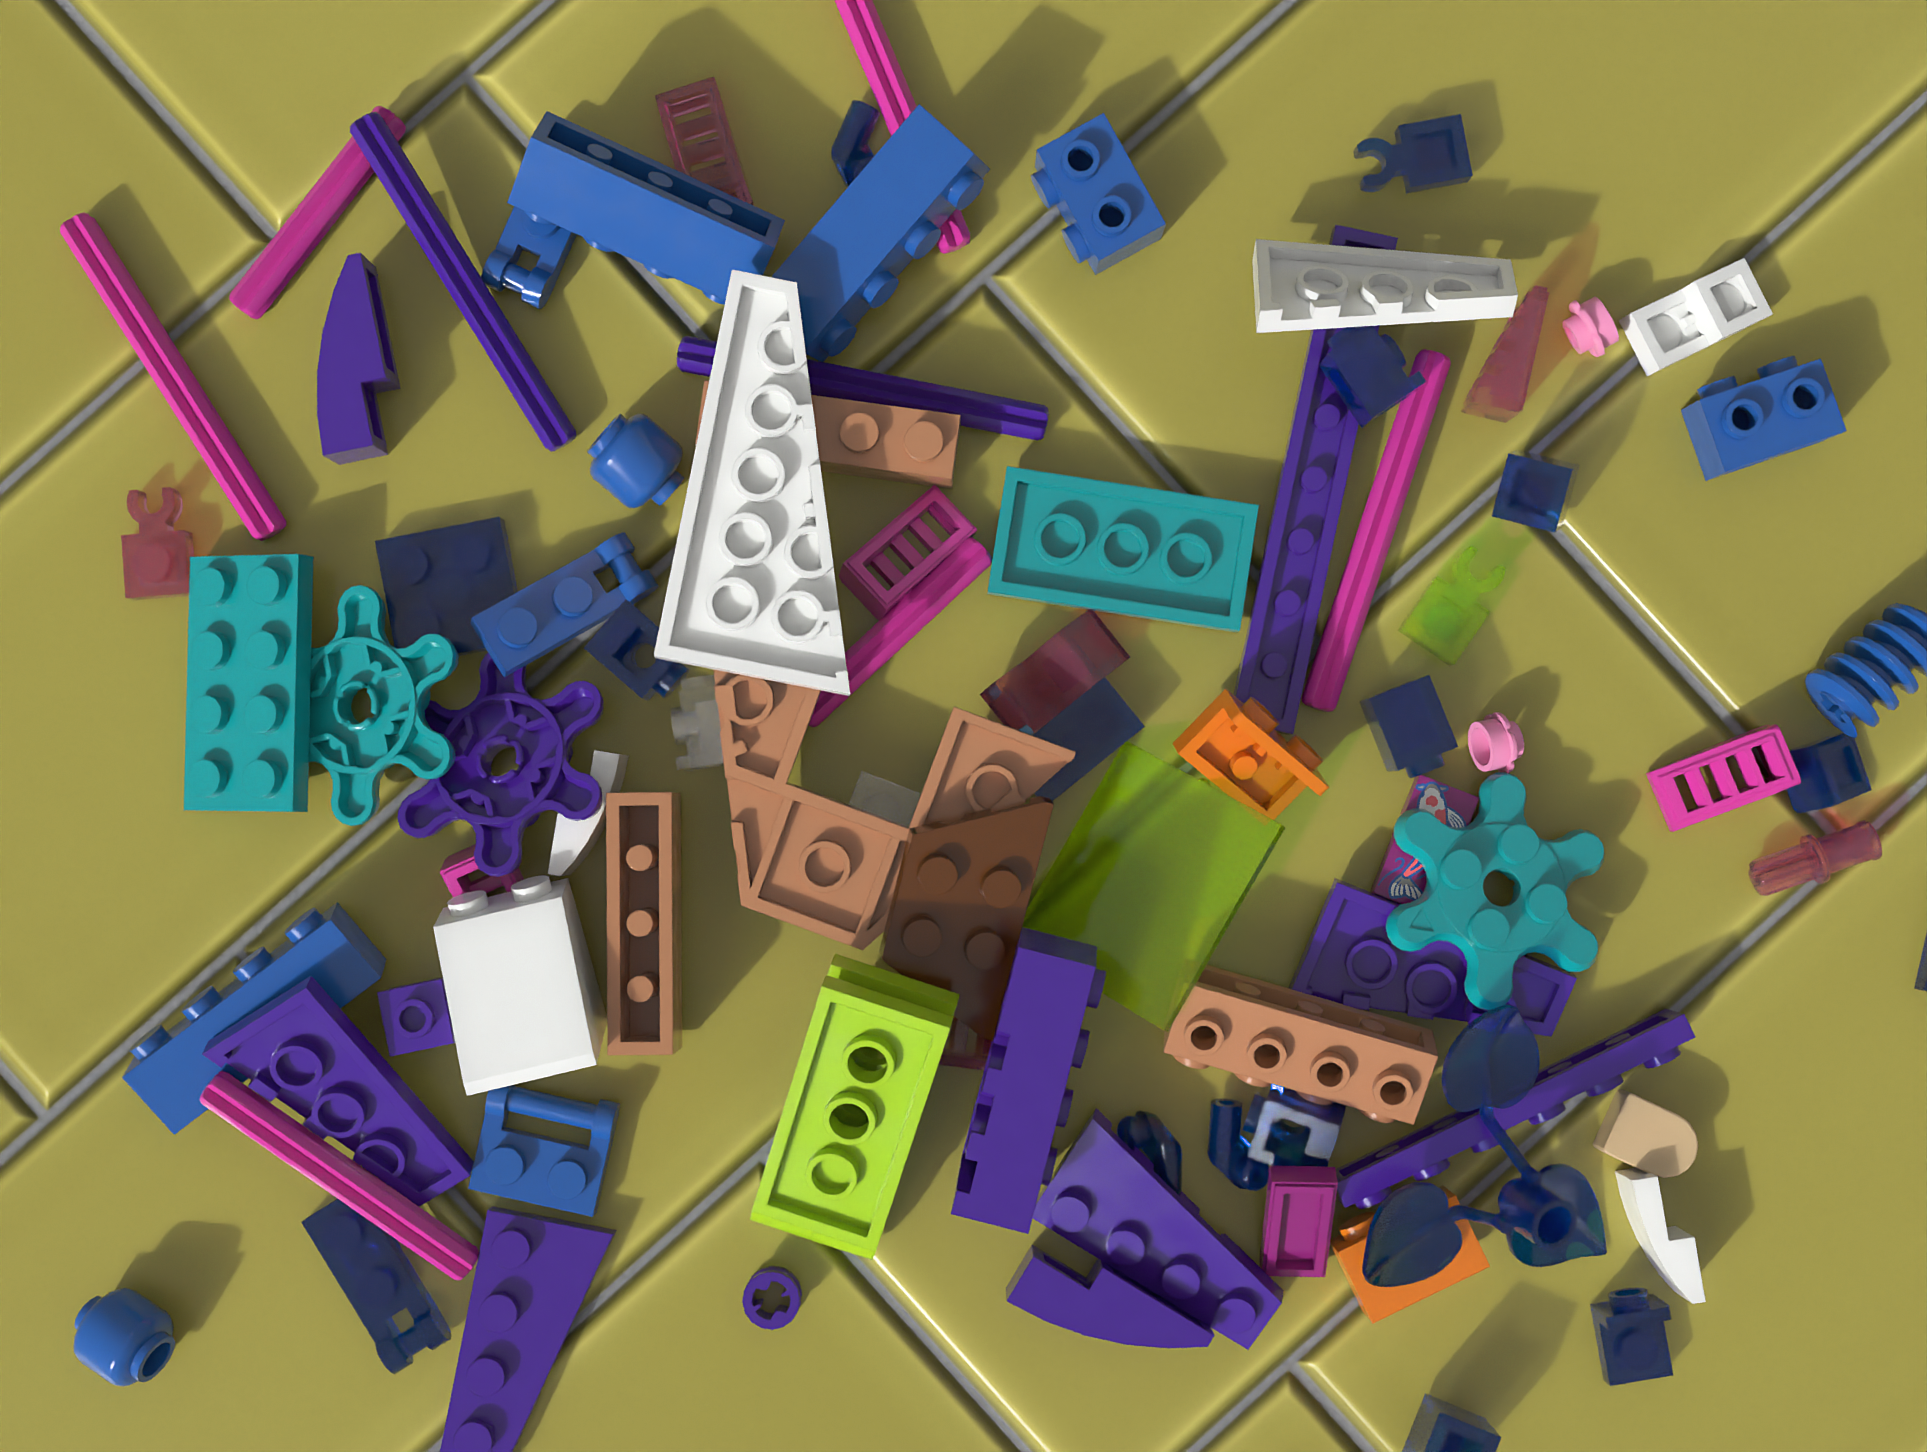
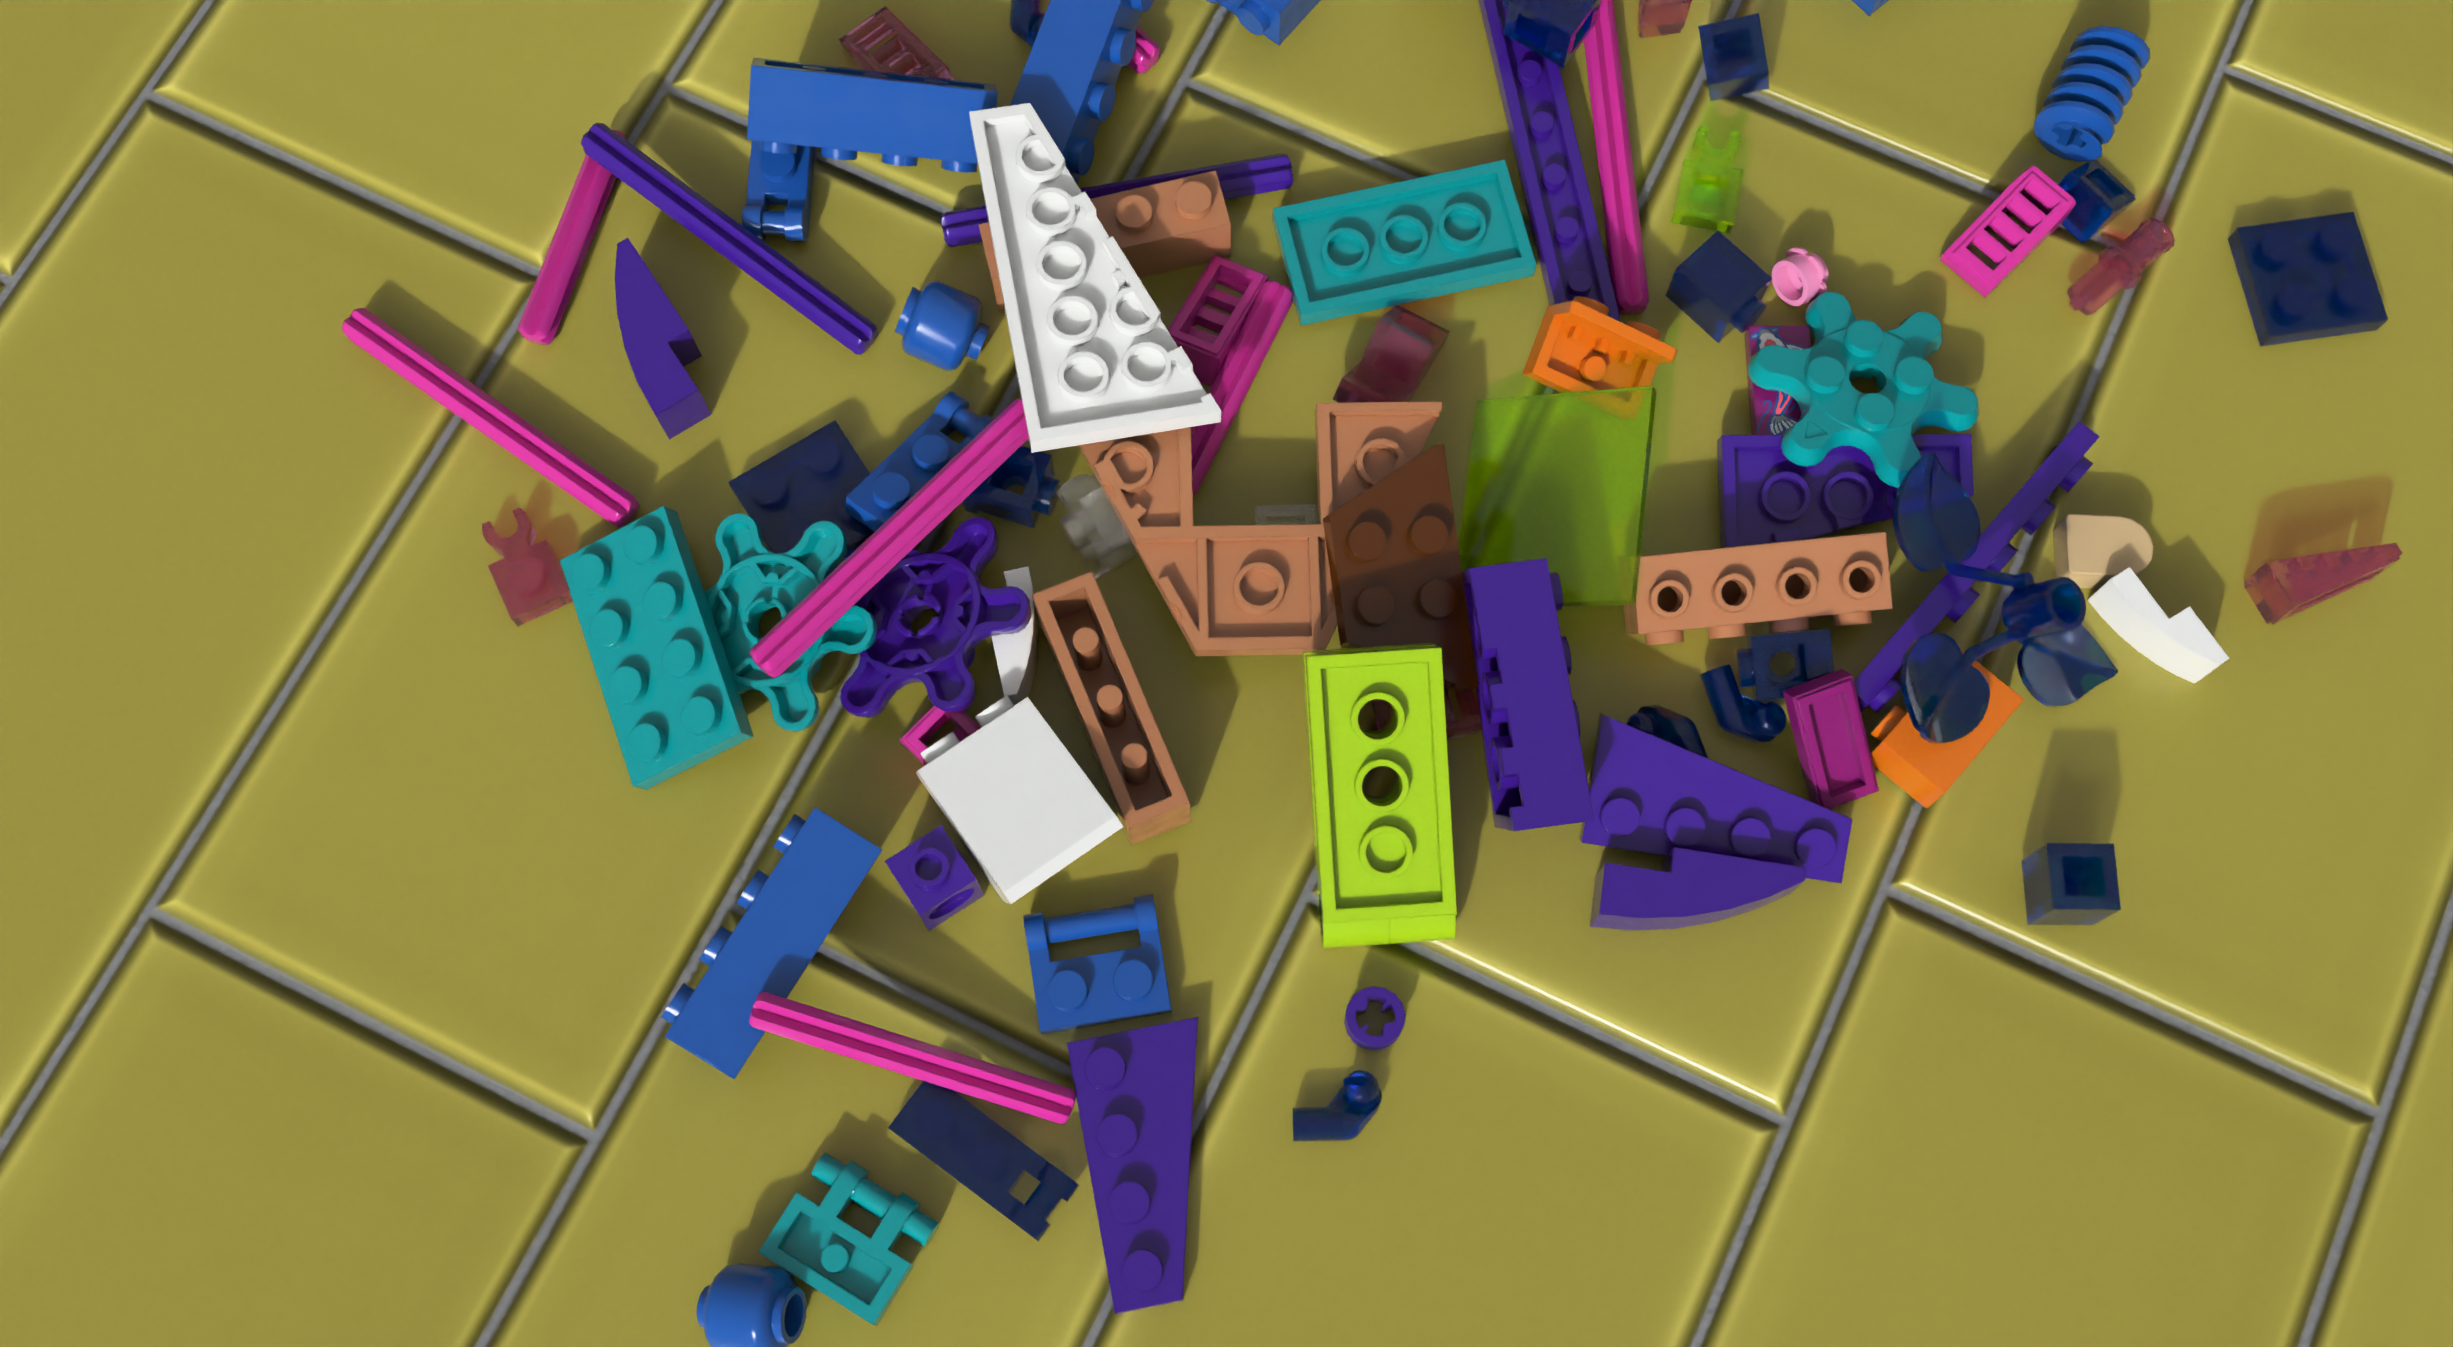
camera: 25 degrees left, 15 degrees down
dark purple wing [202,976,474,1207] -> none
clear blue plate [1033,677,1145,801] -> none
clear blue bracket [1590,1288,1673,1386] -> none
none -> dark pink axle [750,398,1029,678]
none -> teal plate [758,1153,939,1326]
none -> clear blue arm [1292,1070,1382,1142]
none -> clear pink slope [2244,543,2403,624]

